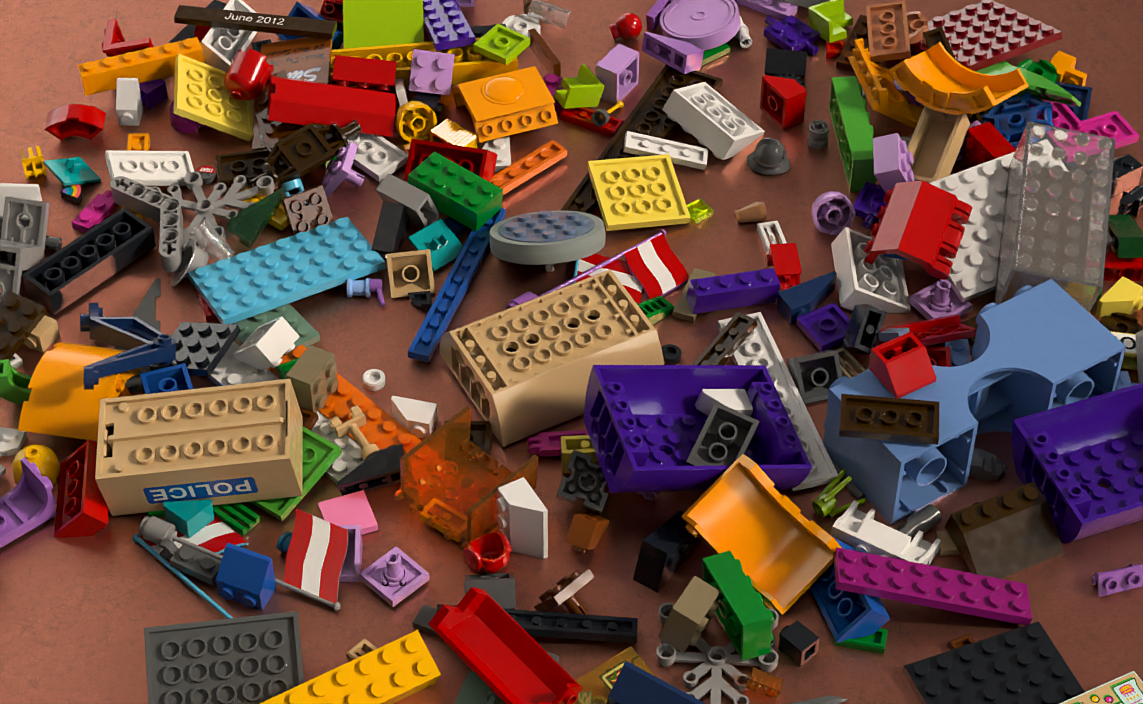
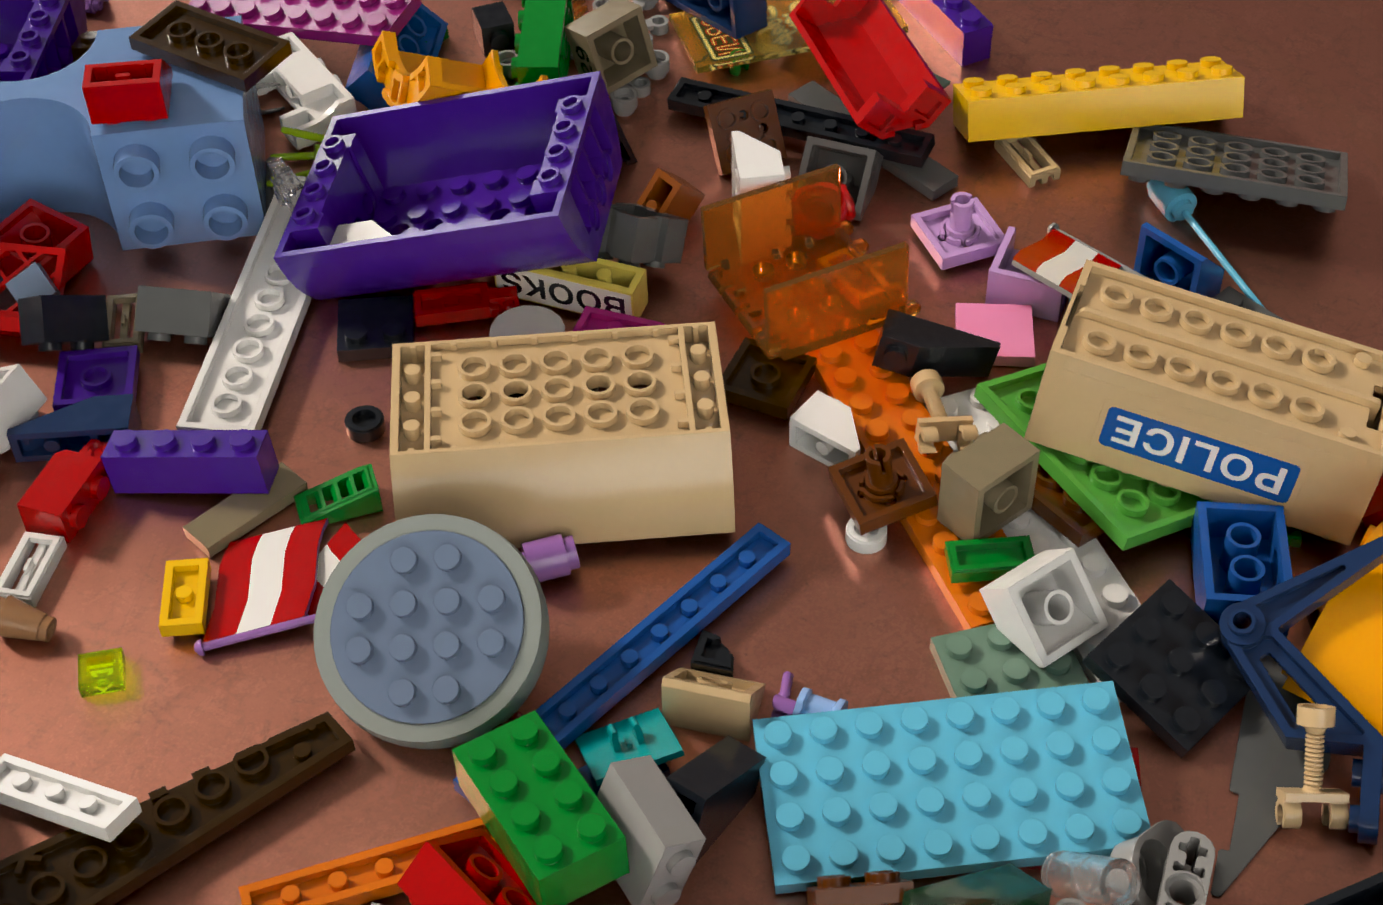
camera: 155 degrees left, 0 degrees up
light yellow plate [587,154,691,231] -> none
dark grey slope [686,402,759,466] -> none
dark brown plate [693,311,757,365] -> none
none -> yellow plate [158,558,211,637]
none -> clear plate [267,157,303,213]
none -> reddish brown plate [828,438,938,535]
none -> tan bar [1275,703,1350,830]

